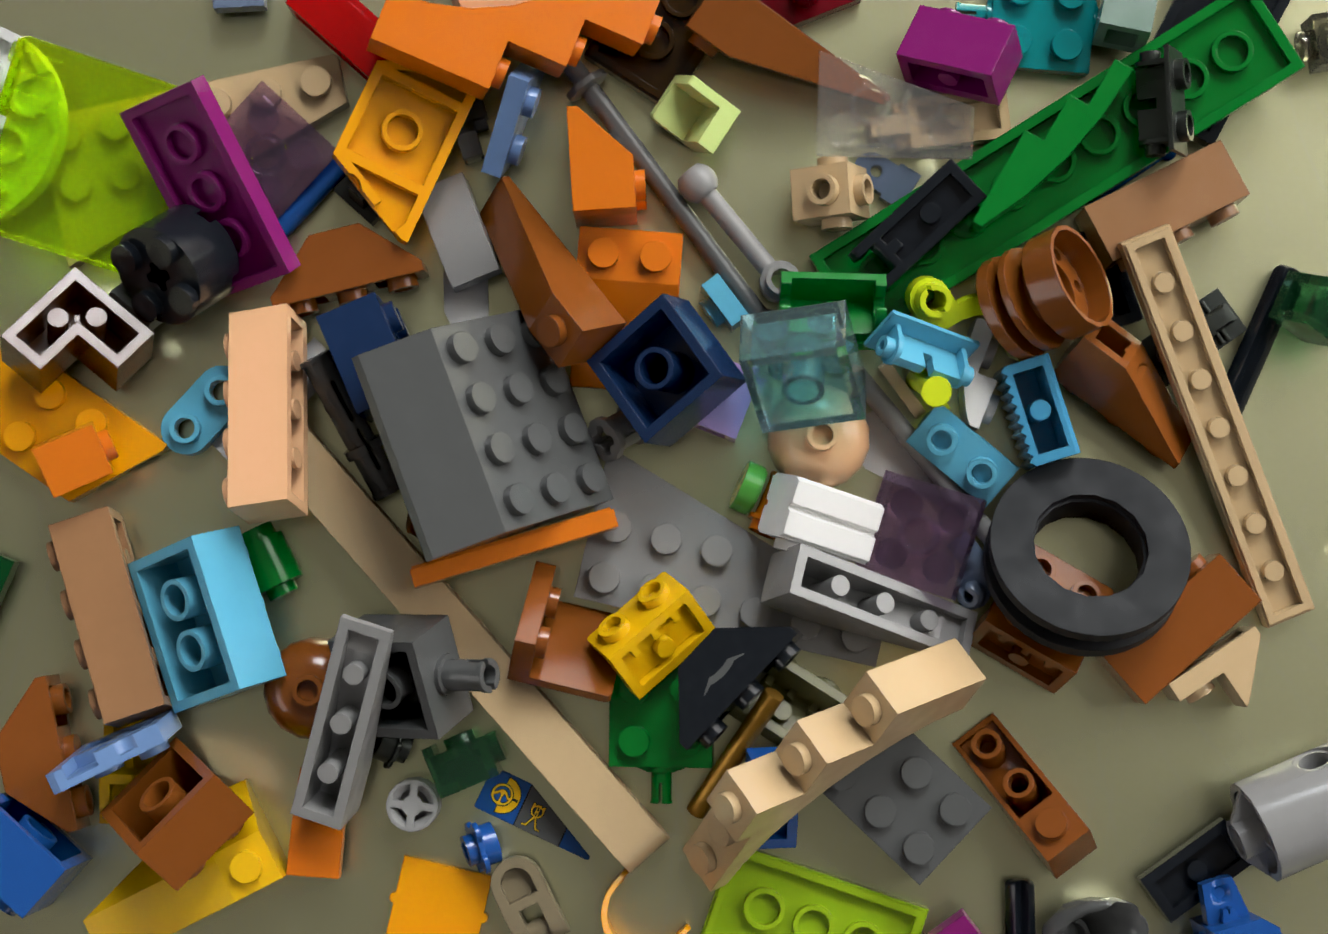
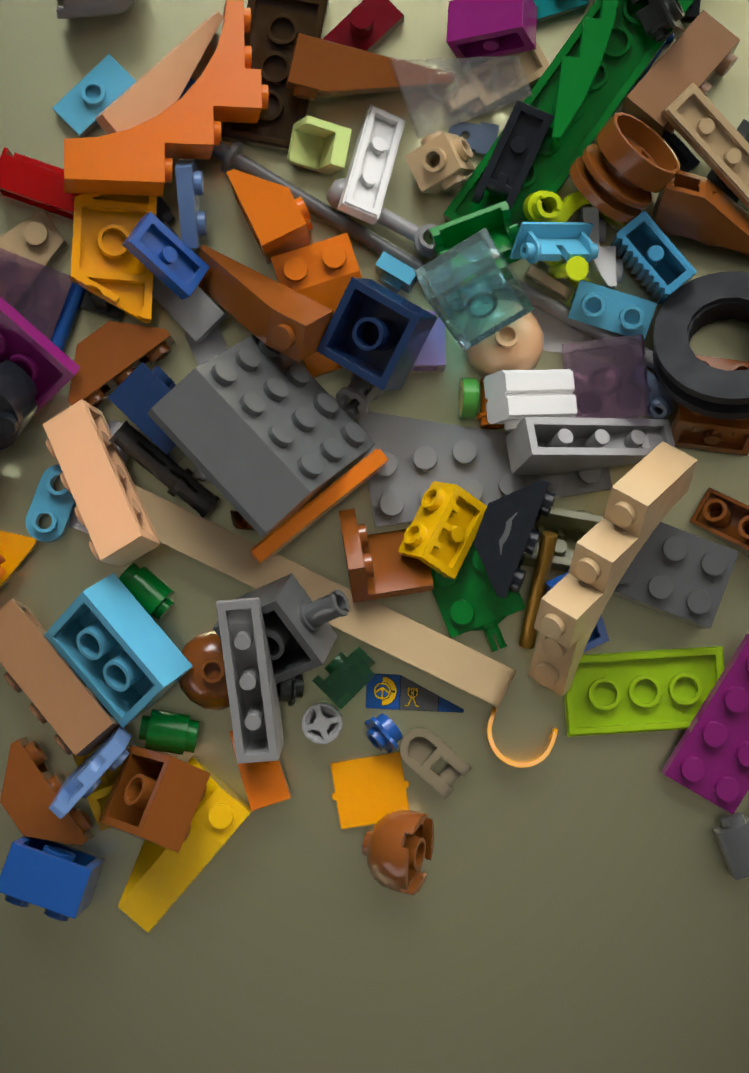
camera: 20 degrees left, 0 degrees up
none -> blue plate [122,212,210,300]
none -> green brick [138,709,200,755]
none -> white tile [337,104,406,225]

